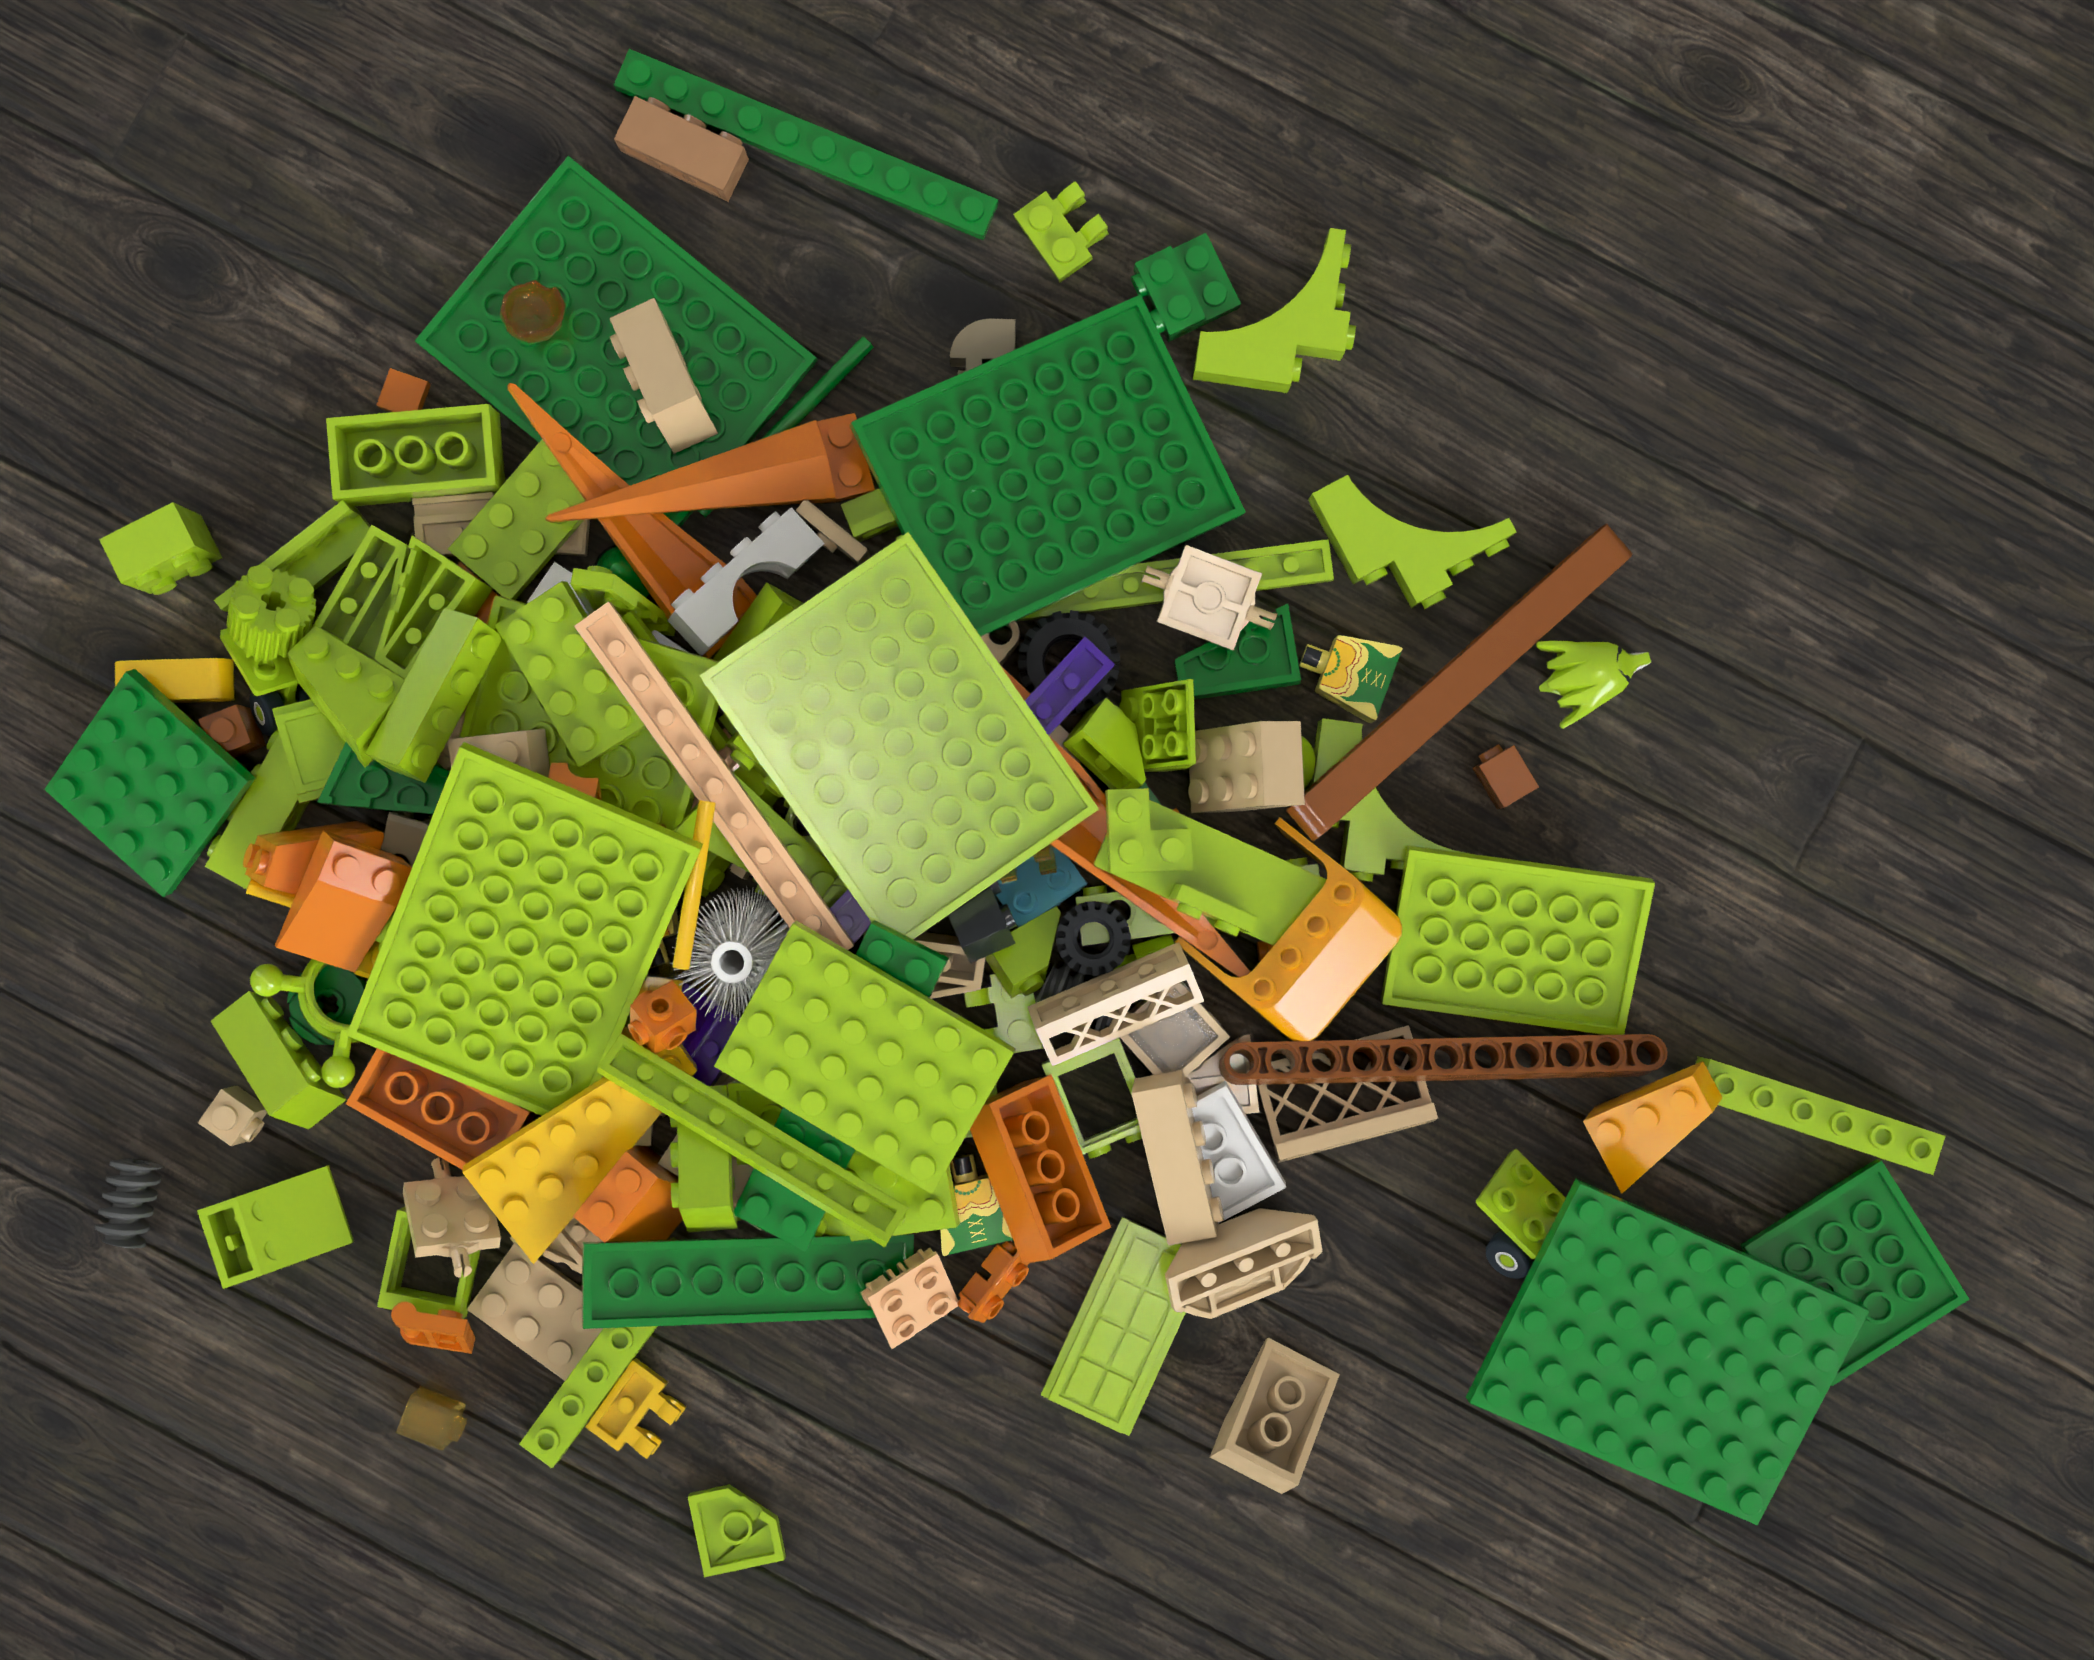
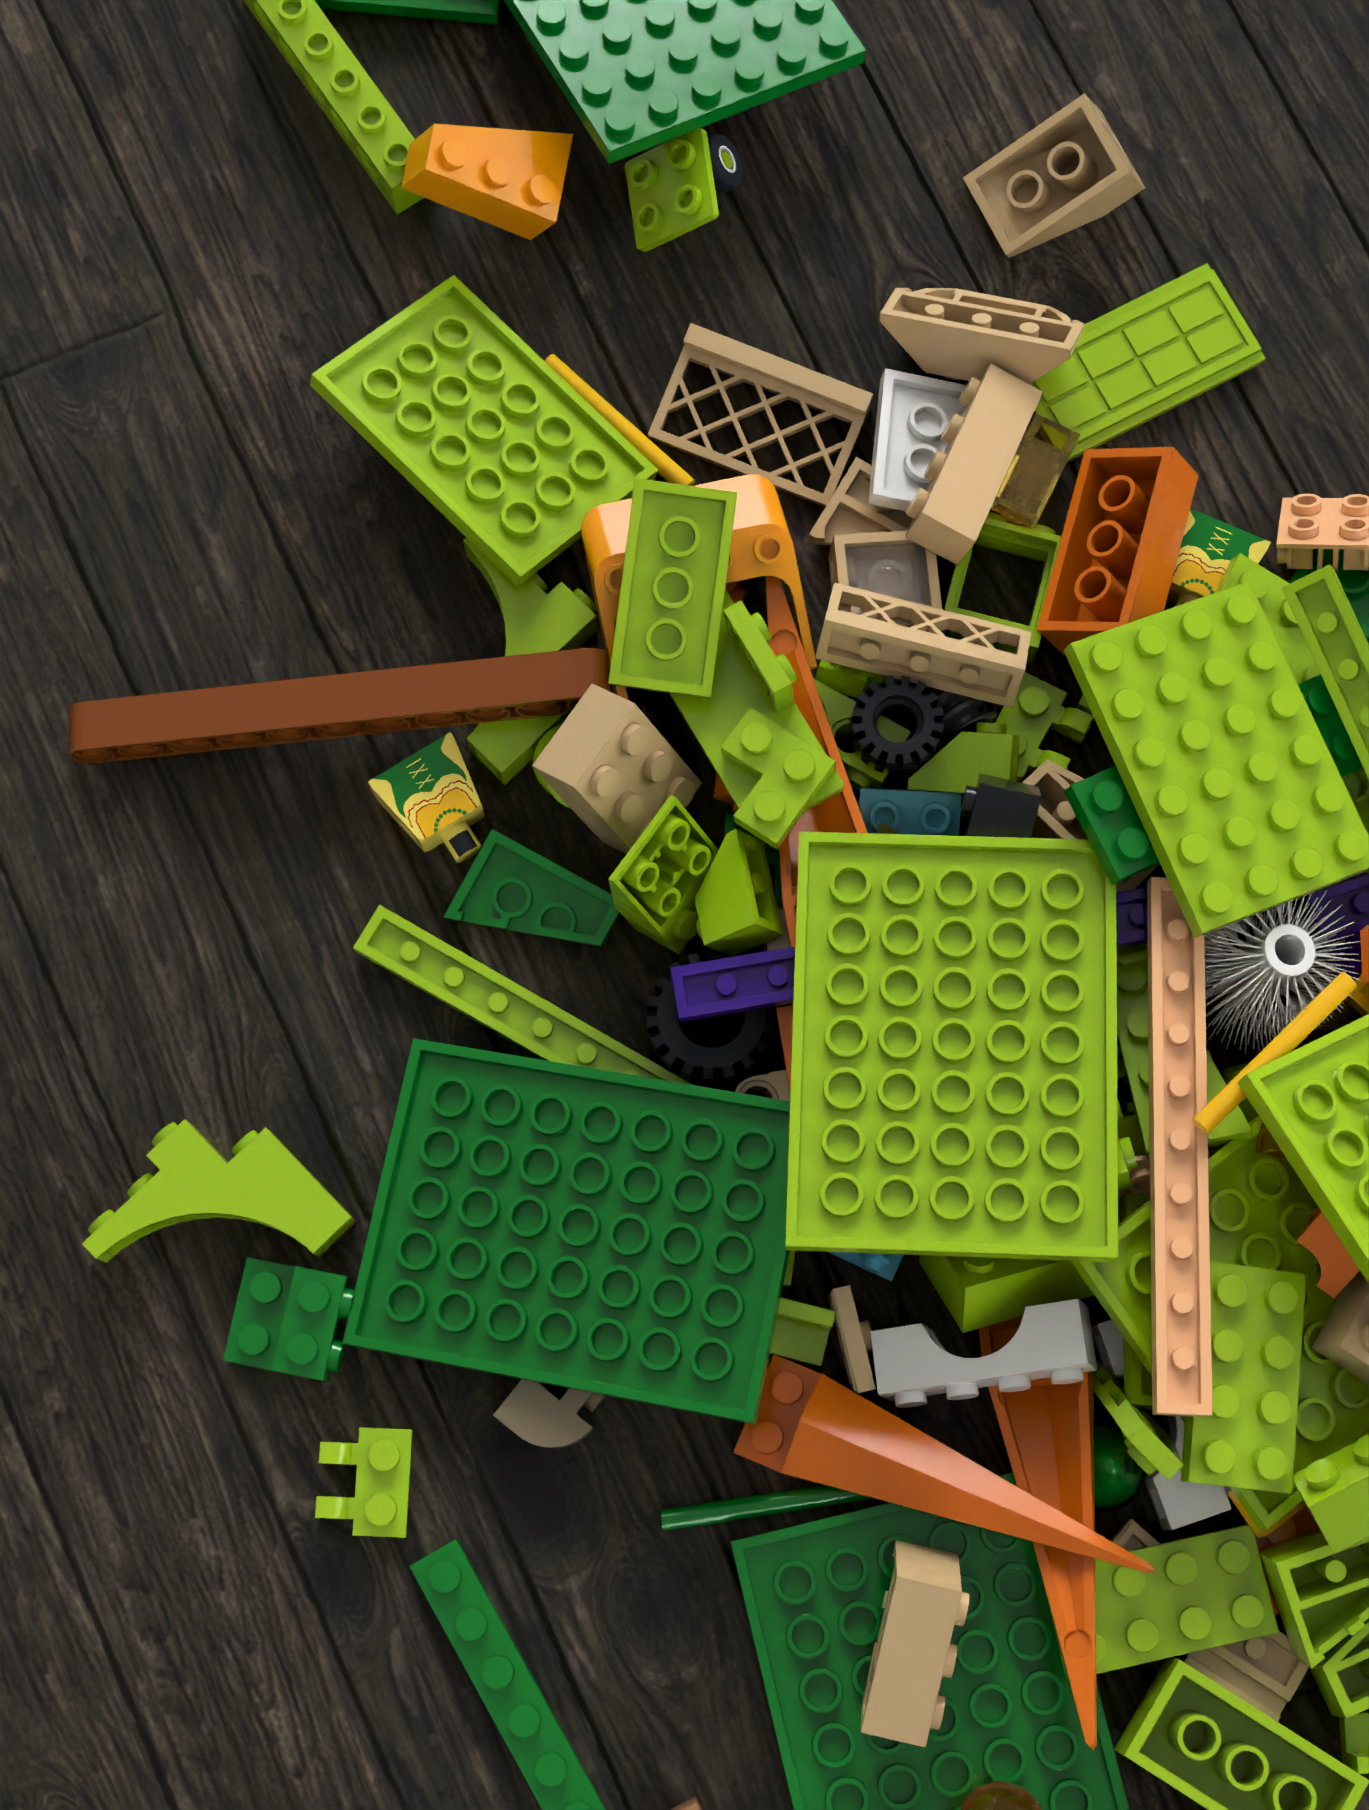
camera: 145 degrees left, 10 degrees down
orange hinge [957,1241,1030,1323] -> none
tan plate [1141,545,1277,650] -> none
dark orange beam [1219,1034,1668,1085] -> none
lime arch [1308,475,1516,609] -> none
dark orange brick [1472,744,1539,809] -> none
lime piece [1536,641,1651,729] -> none
none -> yellow bar [544,354,695,486]
none -> lime plate [608,478,738,699]
none -> clear yellow slope [991,414,1080,530]

